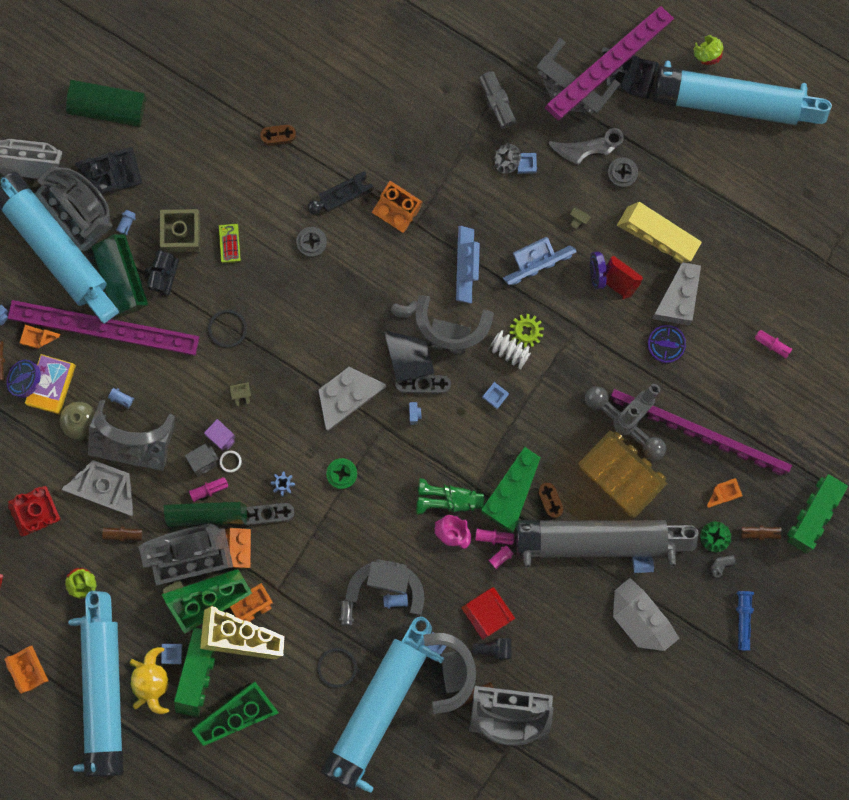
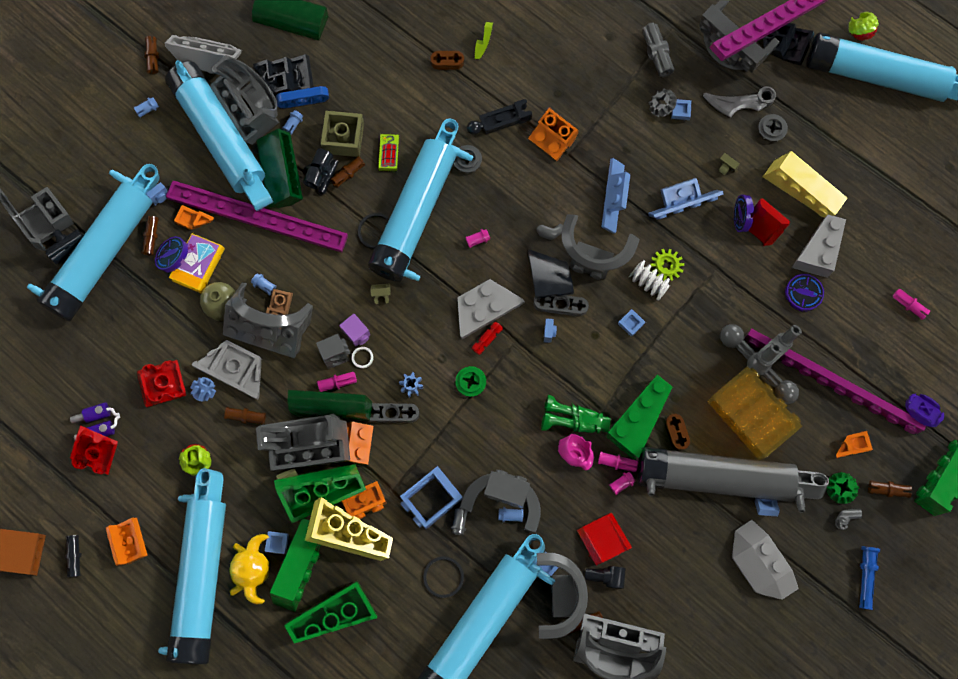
camera: 10 degrees right, 5 degrees down
none -> medium blue gear [190,377,216,401]
none -> medium nougat slope [266,289,293,329]
none -> blue beam [276,86,329,108]
none -> reddish brown pin [330,156,365,188]
none -> medium azure piece [368,119,473,281]
none -> medium blue window [400,466,463,529]
none -> dark pink pin [465,229,490,248]
none -> red axle [472,322,503,355]
none -> lime slope [475,22,493,59]
none -> dark purple tile [905,393,944,427]

